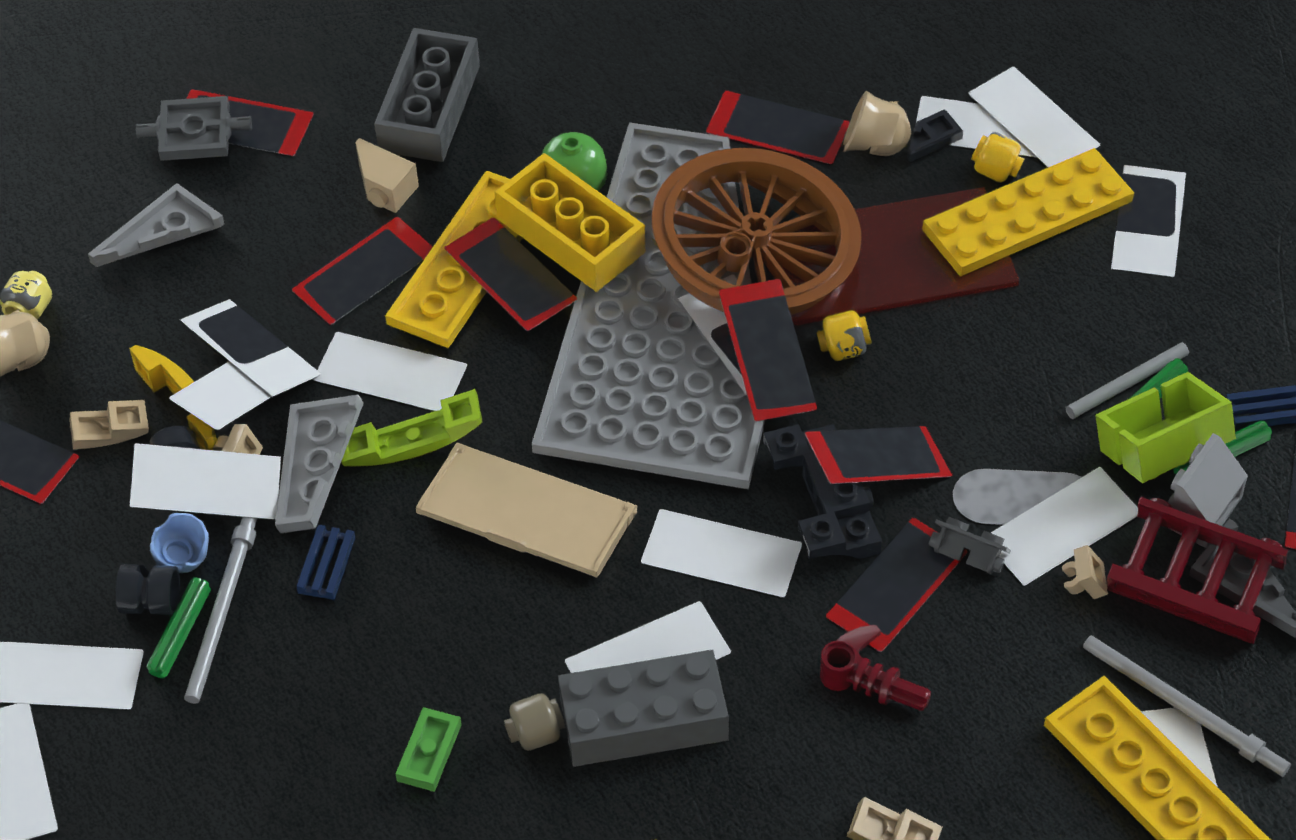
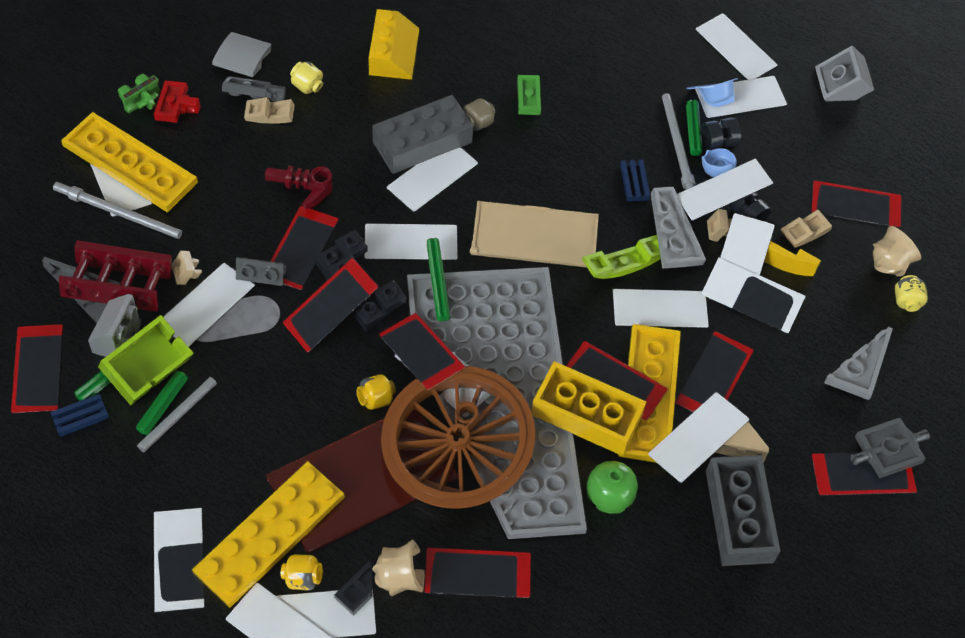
camera: 155 degrees right, 5 degrees up
none -> green axle [426,237,450,322]
none -> white sticker [648,392,749,482]
none -> light blue piece [687,78,738,107]

